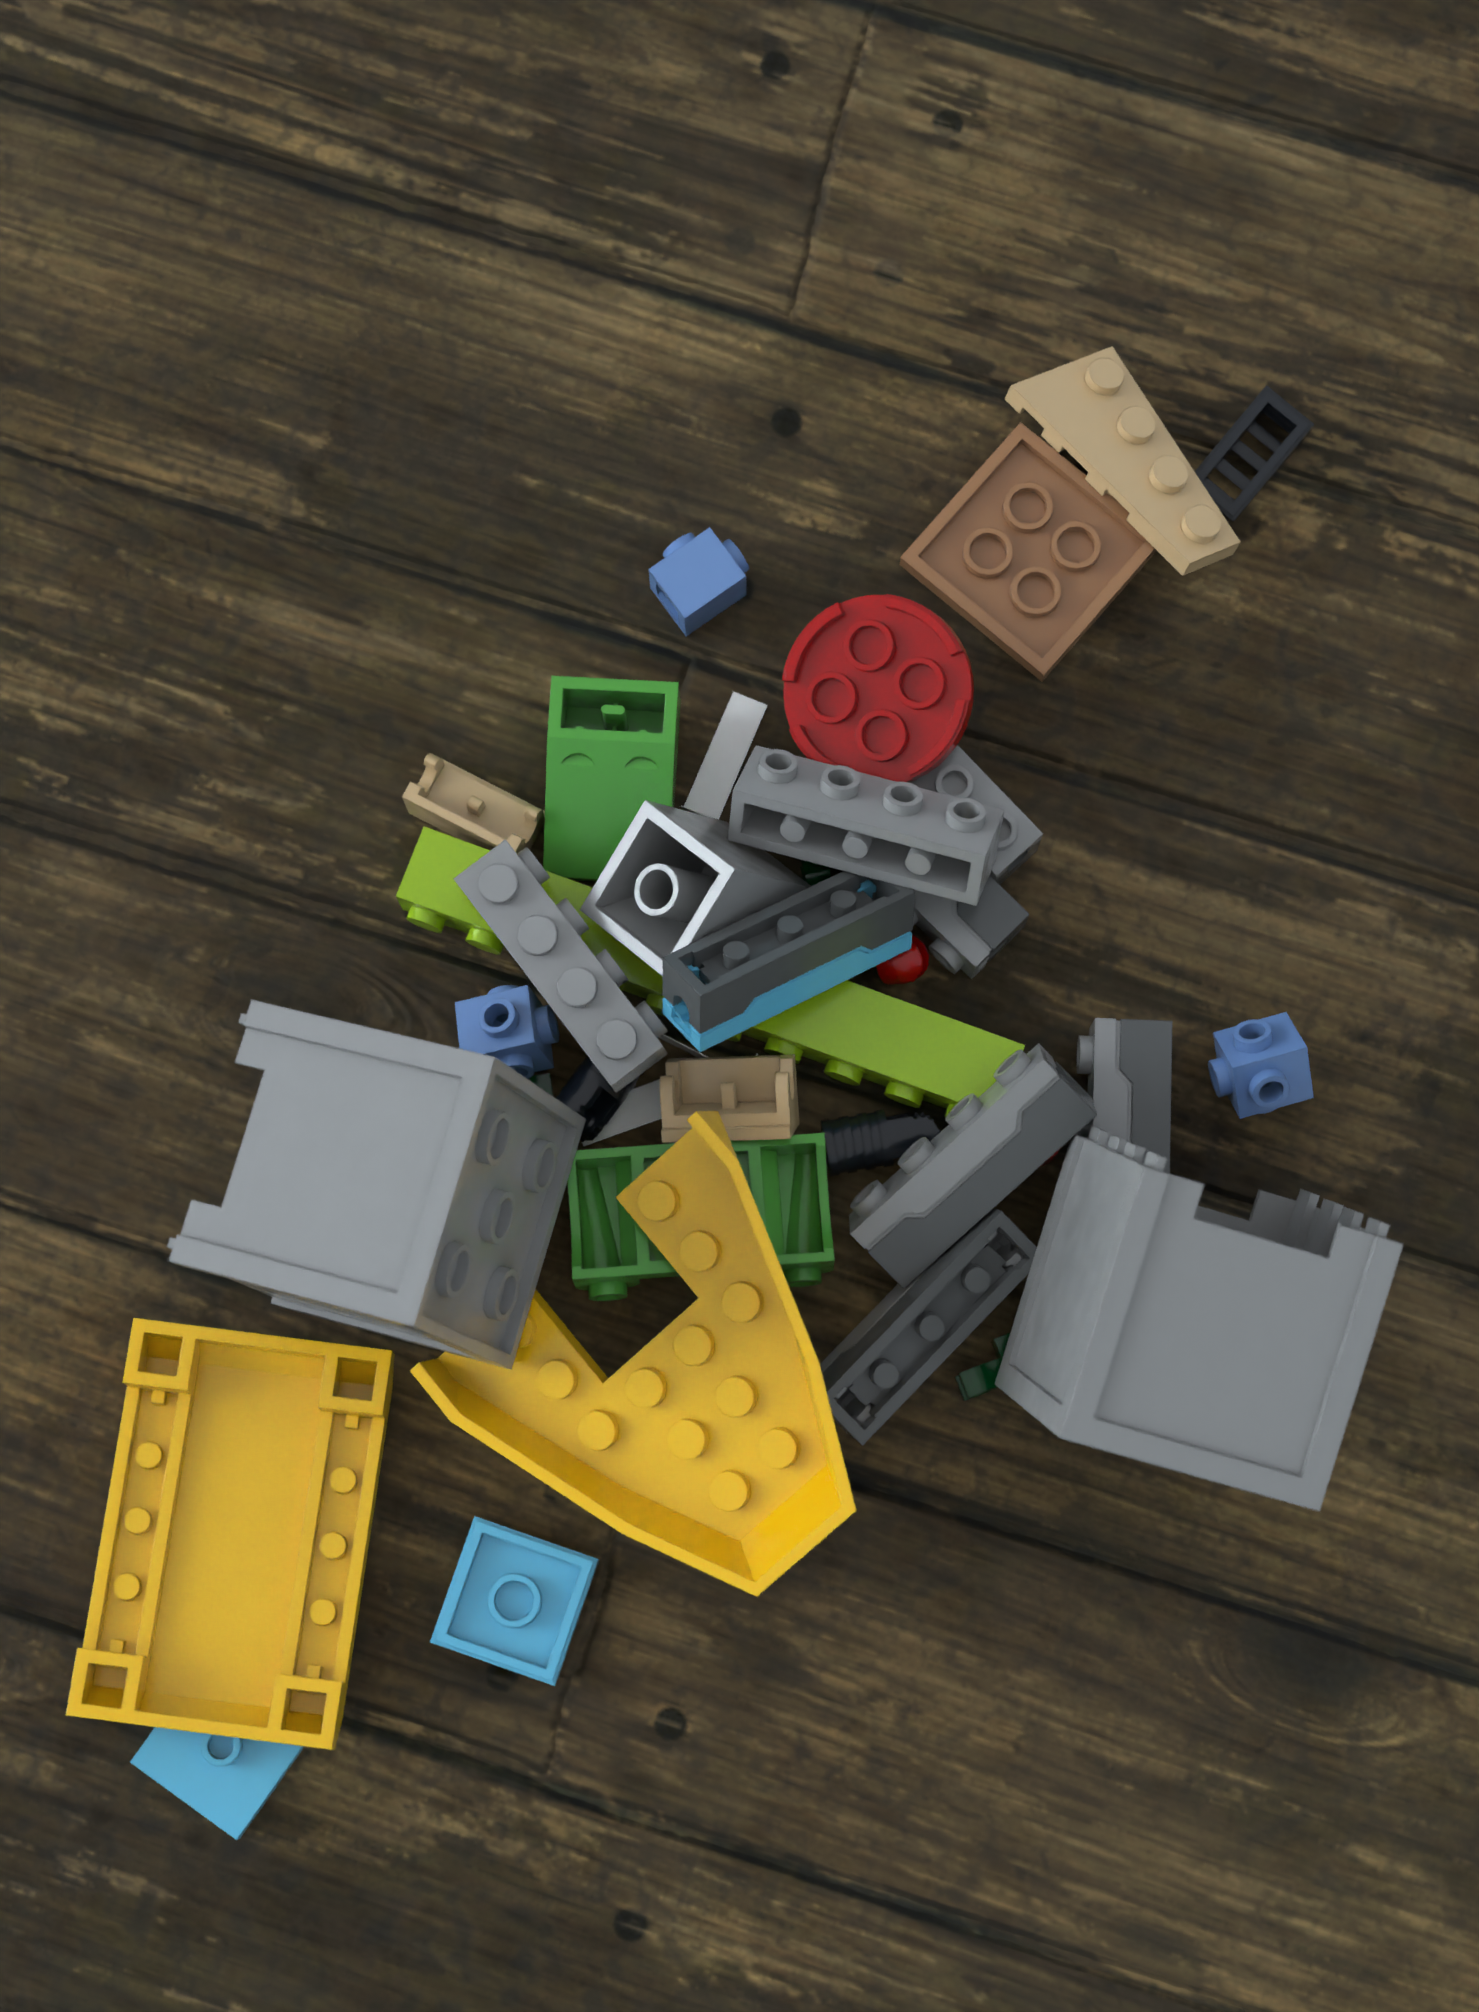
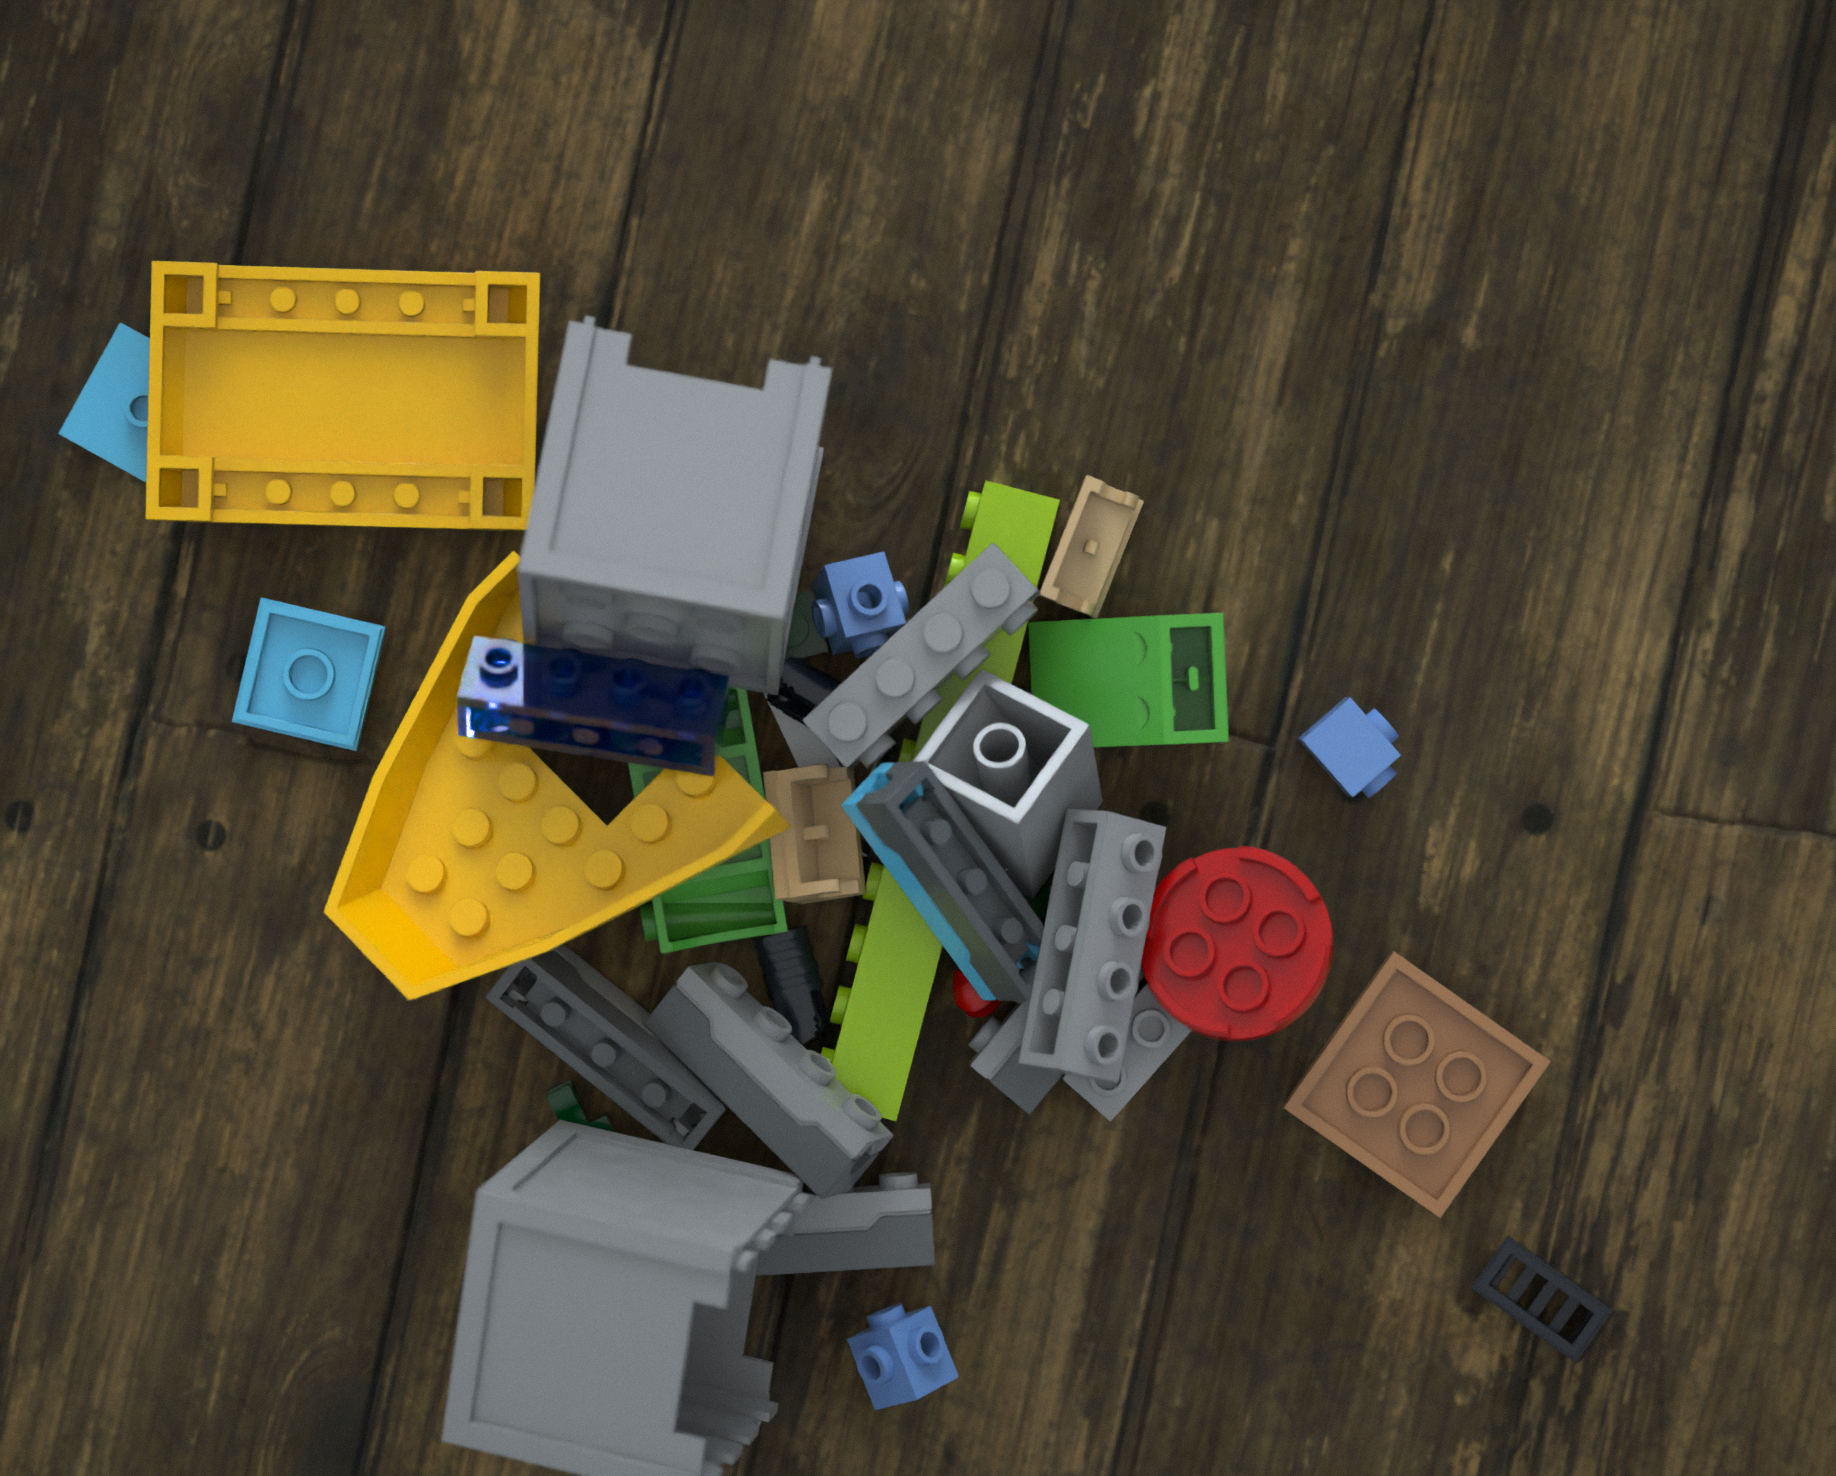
camera: 85 degrees right, 10 degrees up
white piece [681,691,768,819] -> none
tan wing [1005,346,1241,576] -> none
none -> clear blue brick [457,635,729,776]

